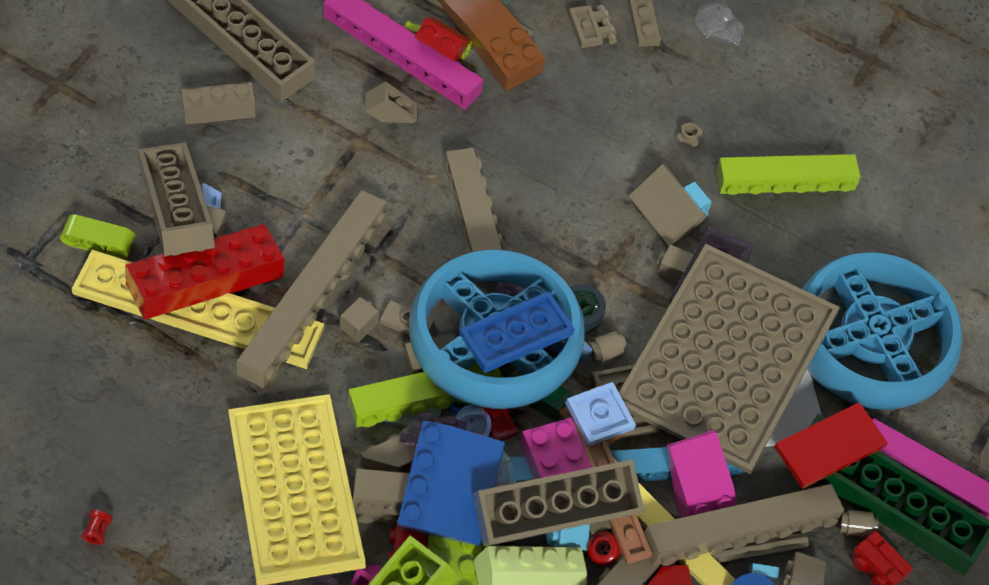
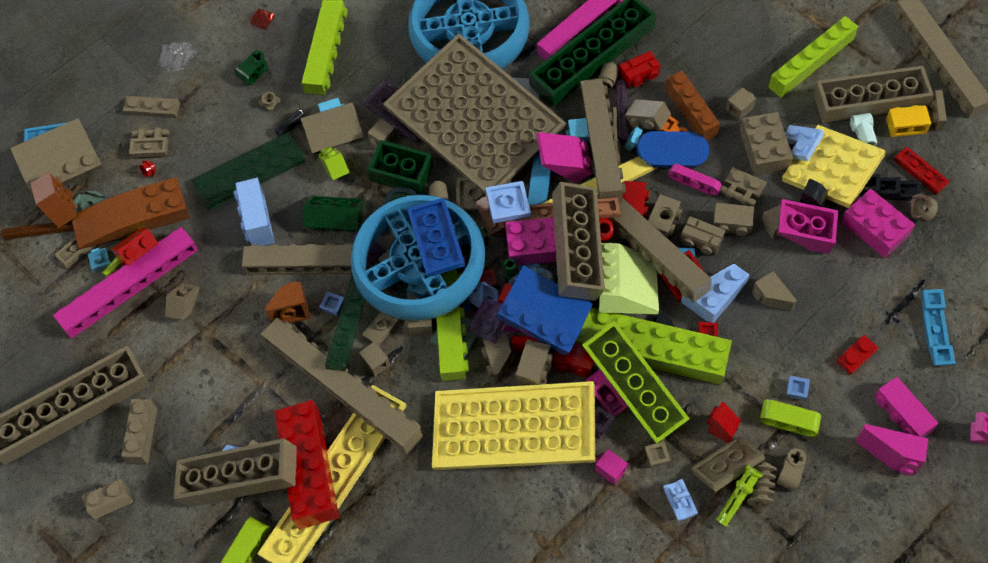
camera: 65 degrees left, 5 degrees up
red tile [774,402,888,489] -> none
none -> dark tan brick [82,479,133,519]
none -> medium azure tile [88,248,111,272]
none -> red plate [139,160,156,177]
none -> clear green plate [192,132,306,210]
none -> light blue brick [234,178,275,246]
none -> dark green piece [235,51,268,85]
none -> clear red tile [250,8,274,30]
none -> dark orange slope [265,282,311,323]
none -> black axle [274,109,305,138]
none -> dark green slope [303,195,365,232]
none -> lime slope [318,147,350,180]
none -> medium blue plate [319,291,346,317]
none -> clear green plate [325,276,366,371]
none -> dark green brick [367,140,433,195]
none -> dark green pin [503,259,518,285]
none -> medium azure brick [565,118,589,145]
none -> axle [616,79,628,142]

